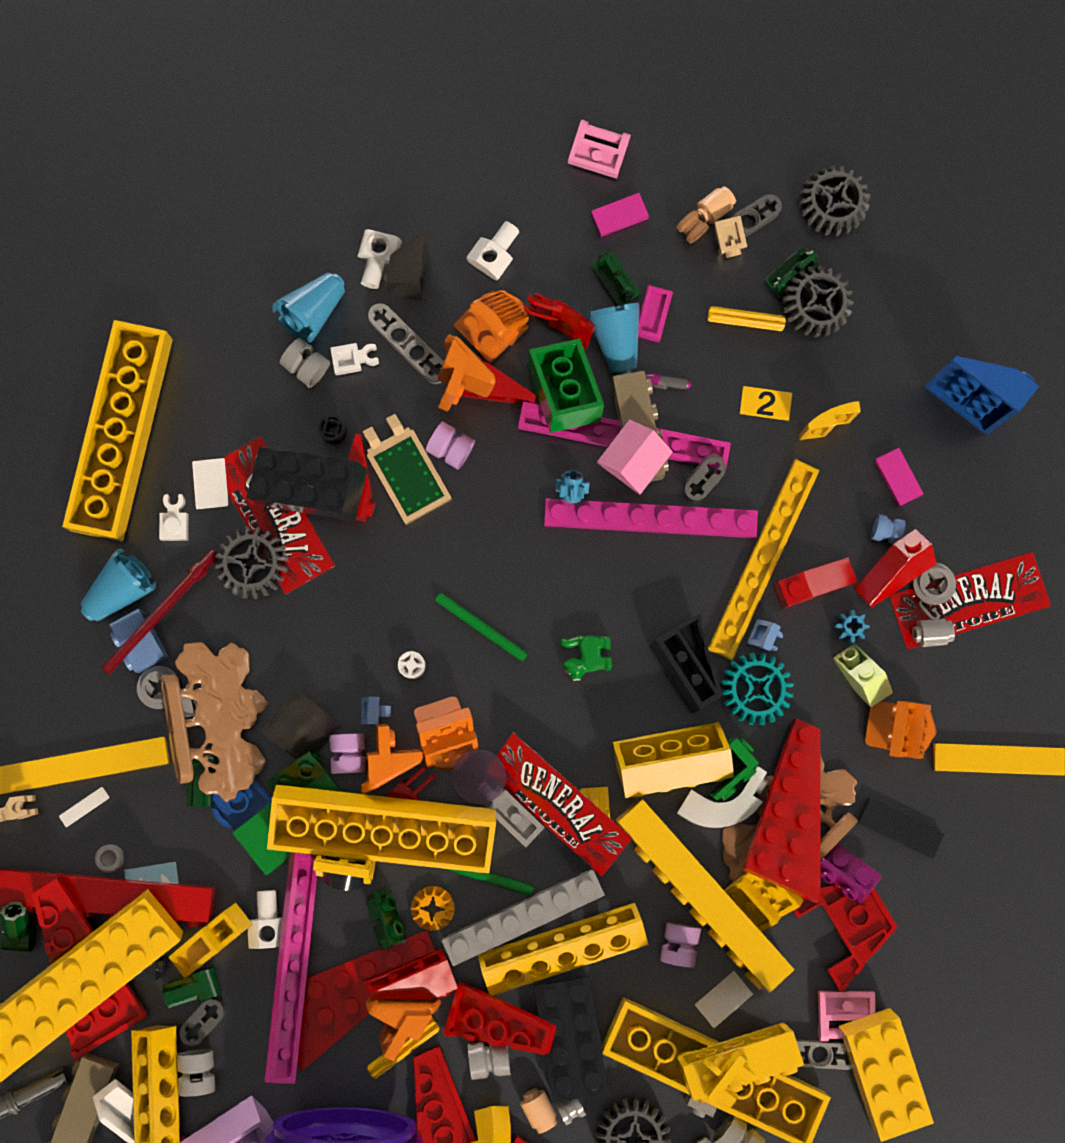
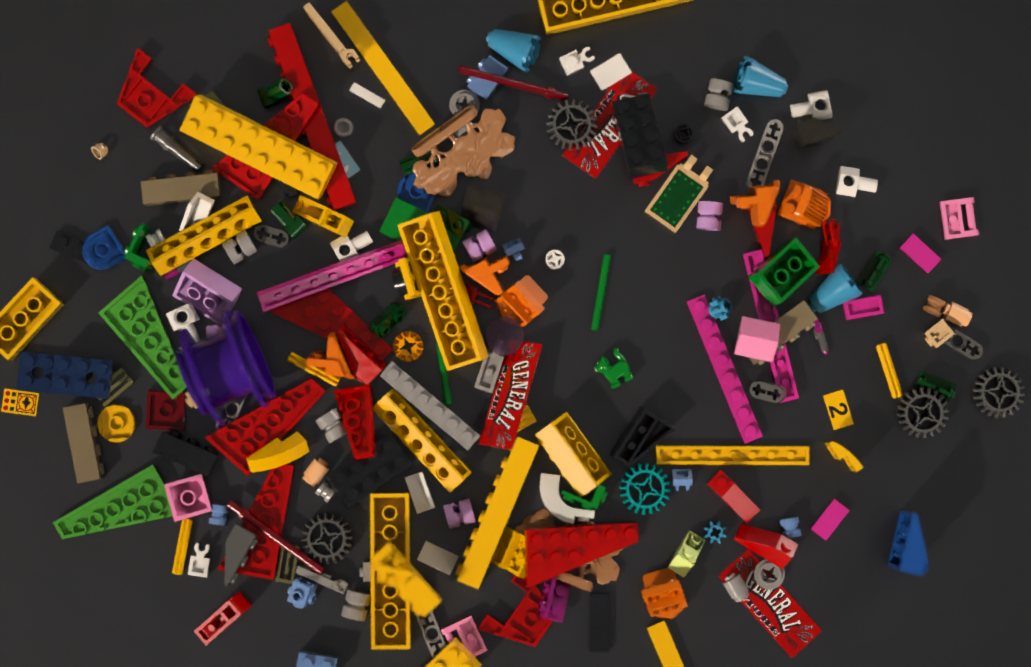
camera: 70 degrees right, 5 degrees up
none -> white panel [405,471,435,514]

